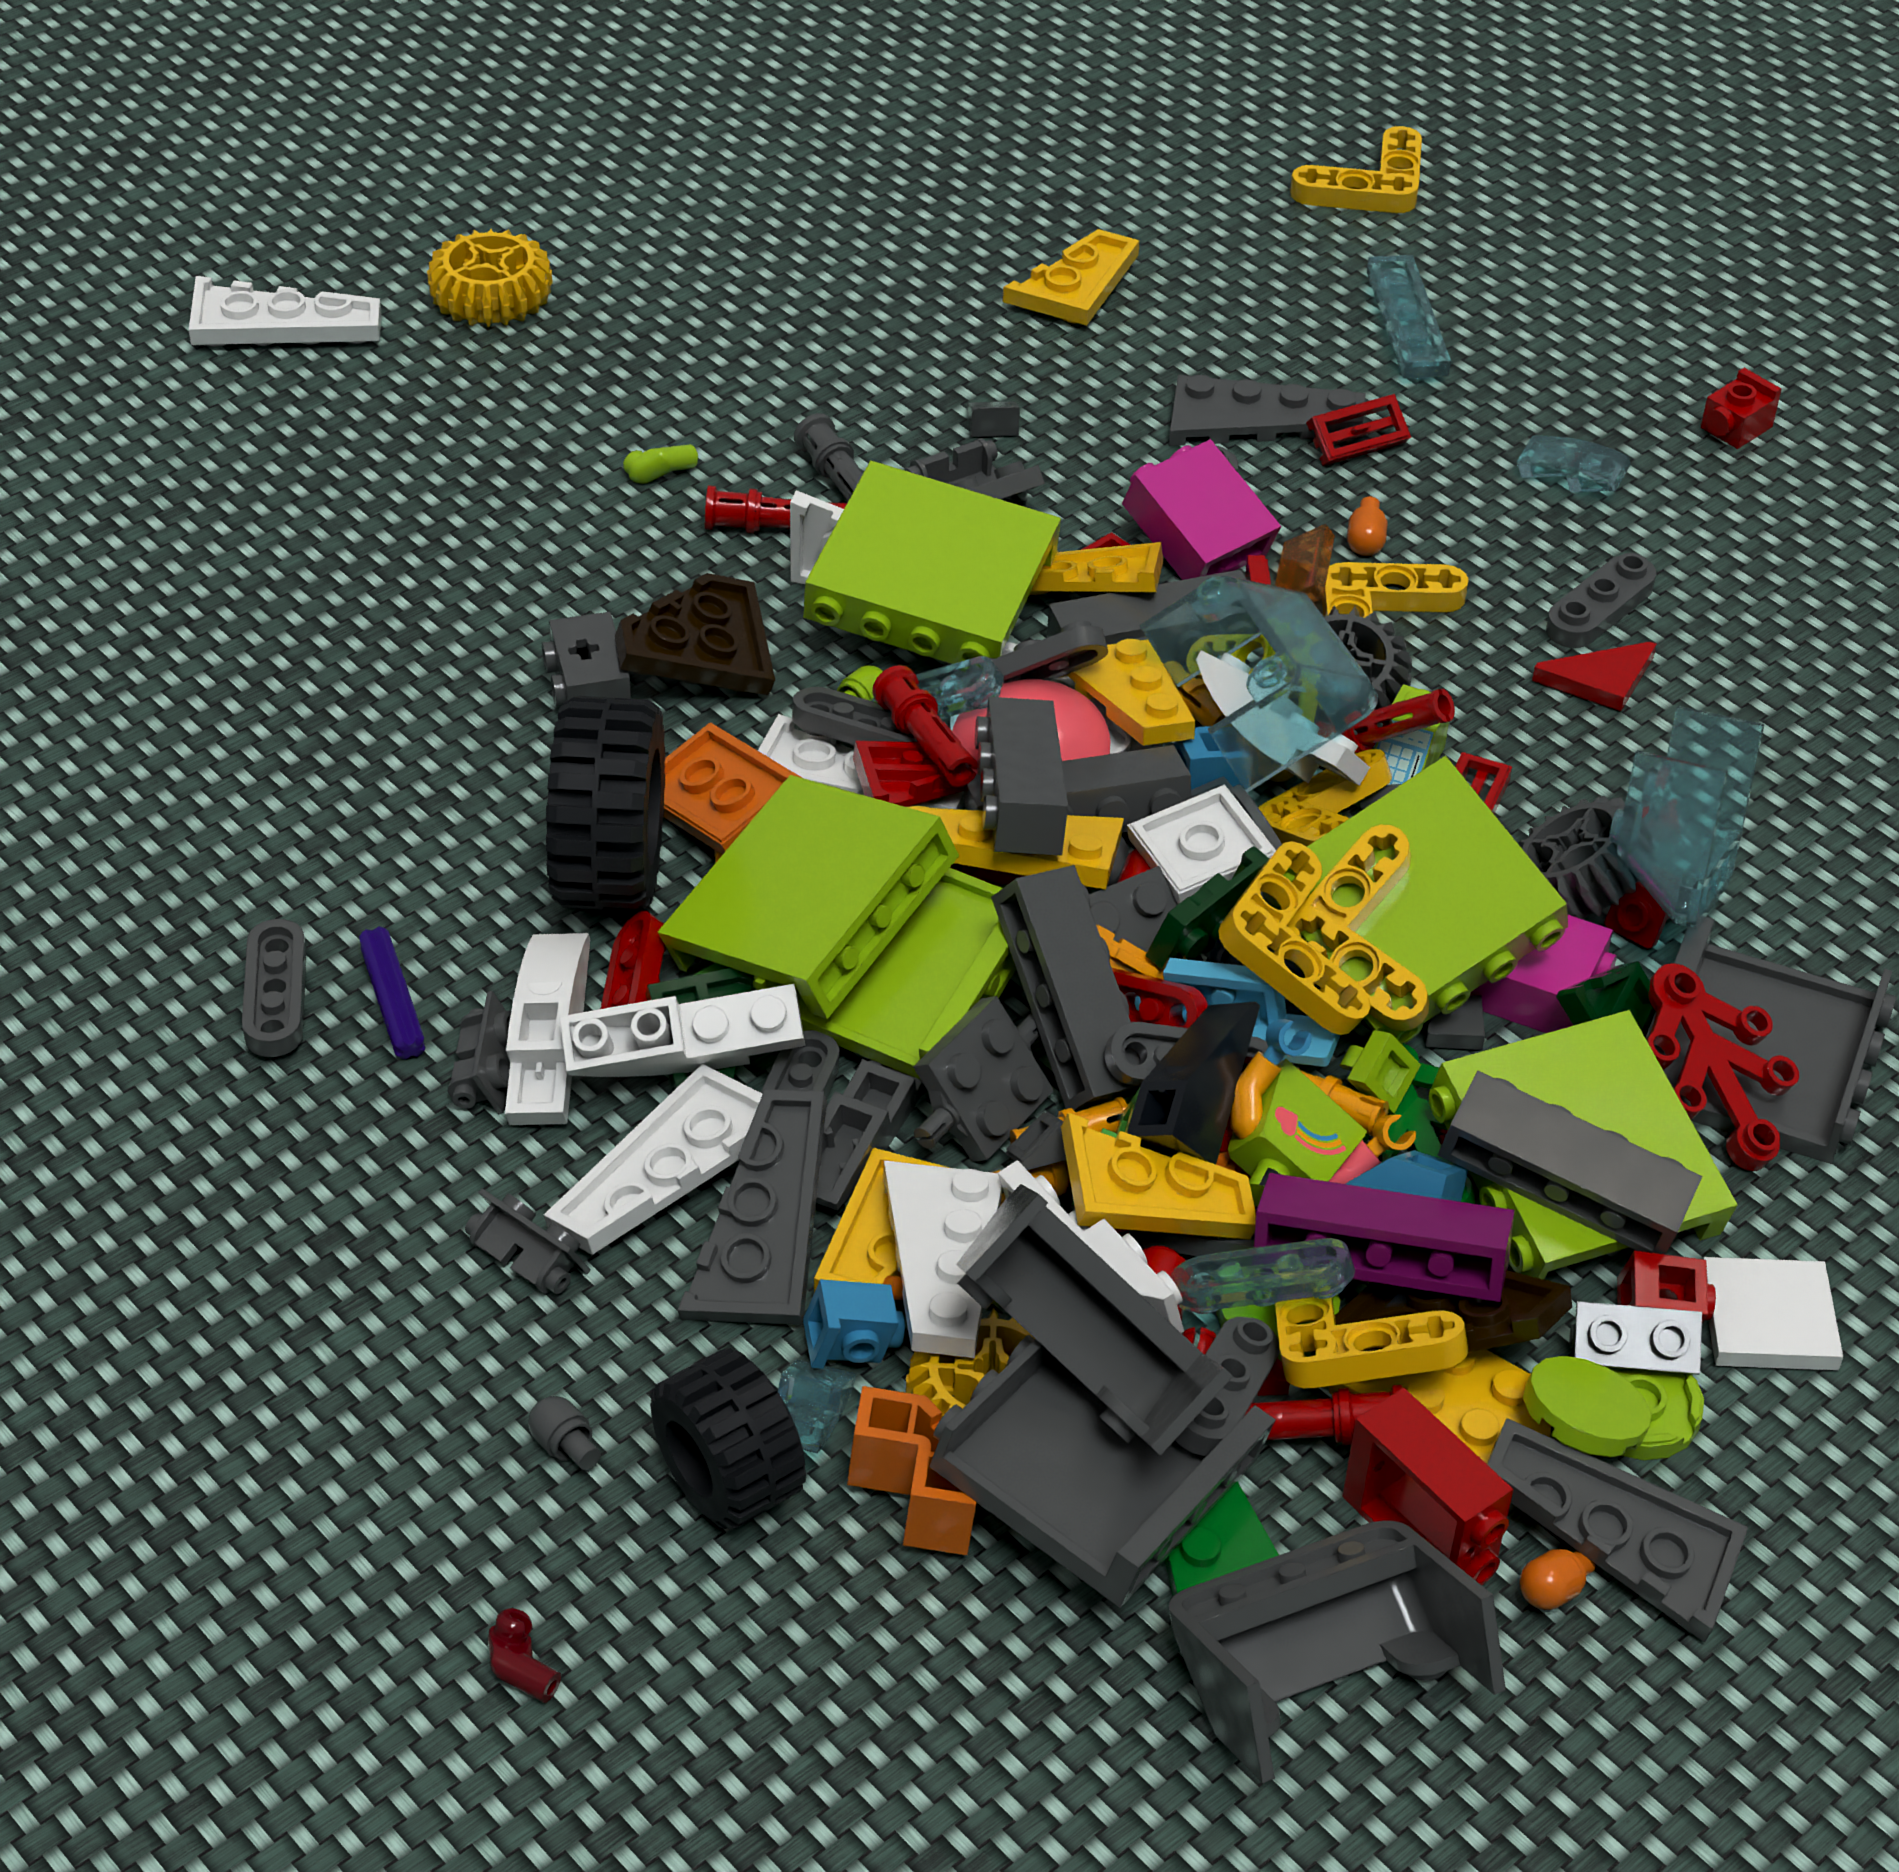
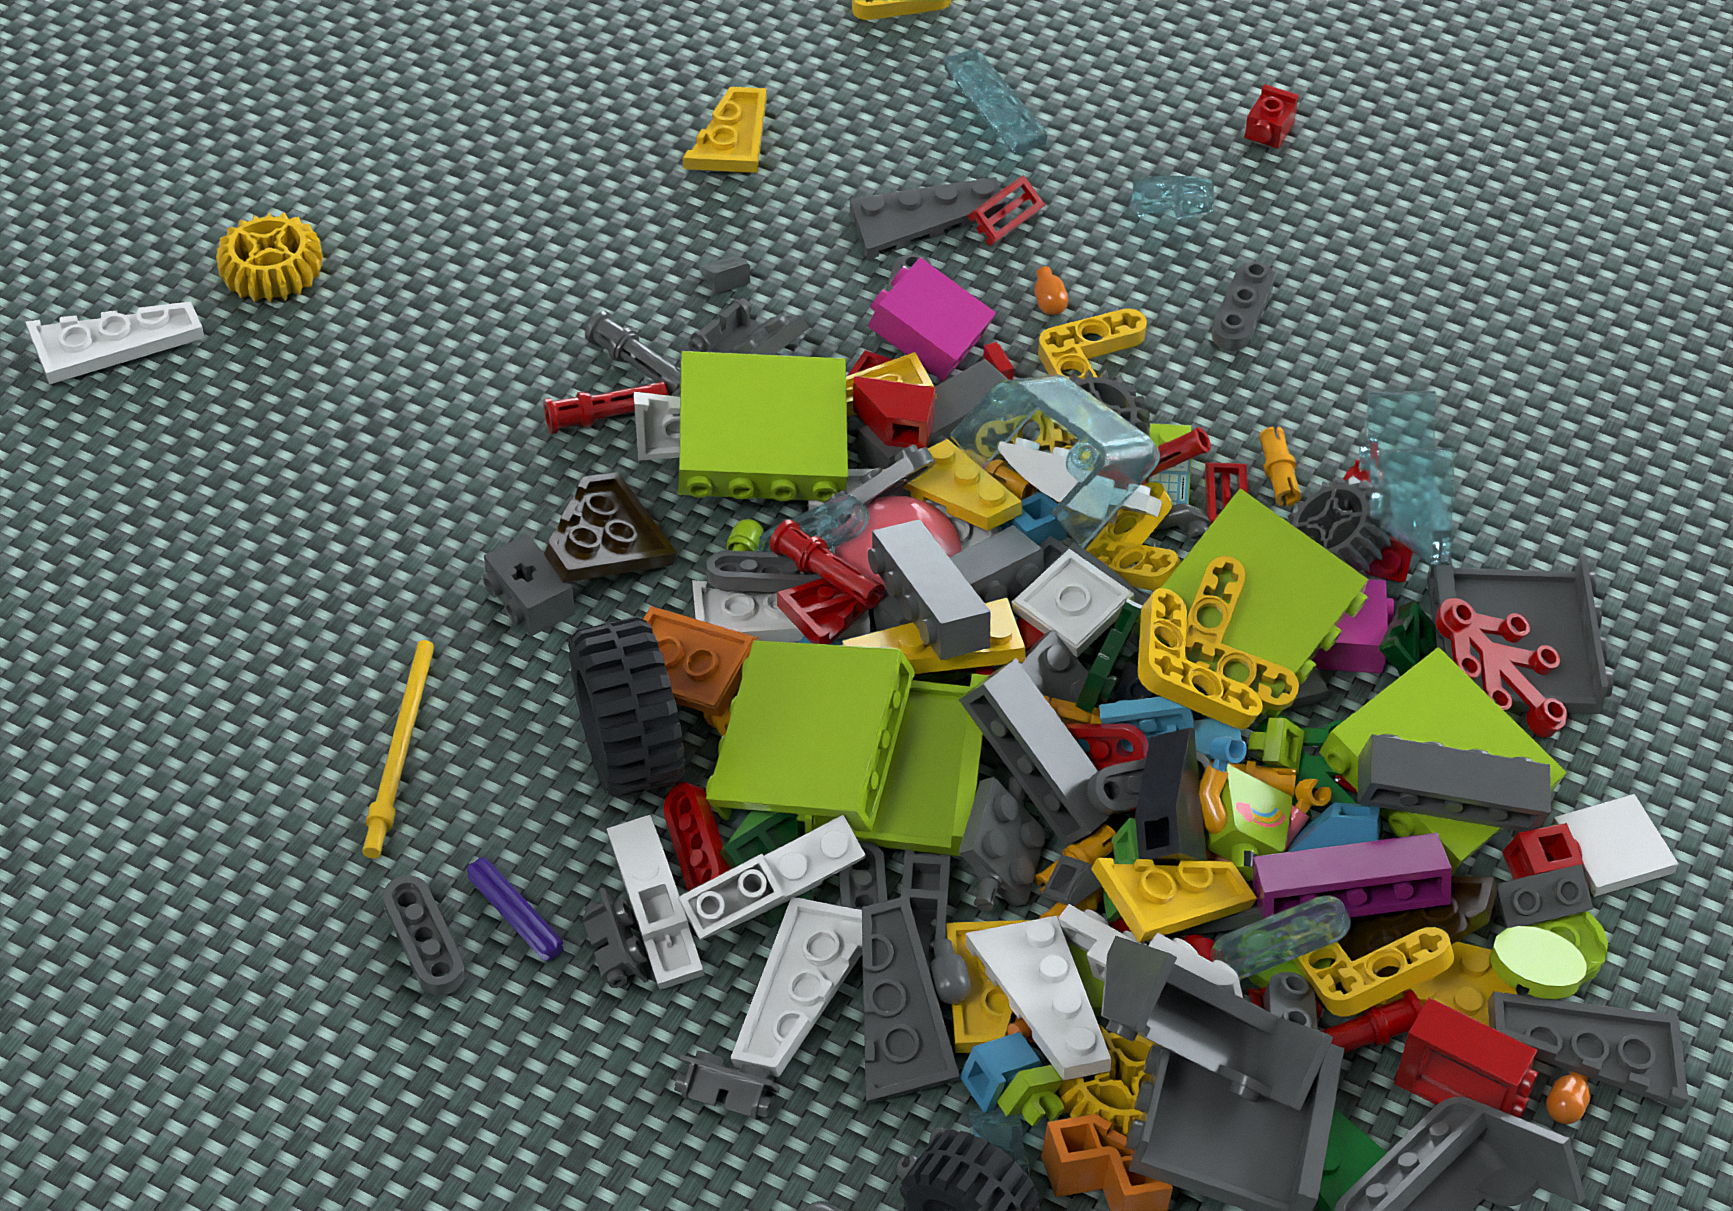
camera: 20 degrees left, 5 degrees up
lime arm [623,444,698,484] -> none
clear orange tile [1271,524,1335,616] -> none
red tile [1532,641,1657,711] -> none
none -> yellow bar [362,640,434,859]
none -> red slope [853,376,936,449]
none -> dark grey cylinder [929,939,971,1004]
none -> lime tile [997,1065,1064,1126]
none -> light orange pin [1259,427,1302,506]

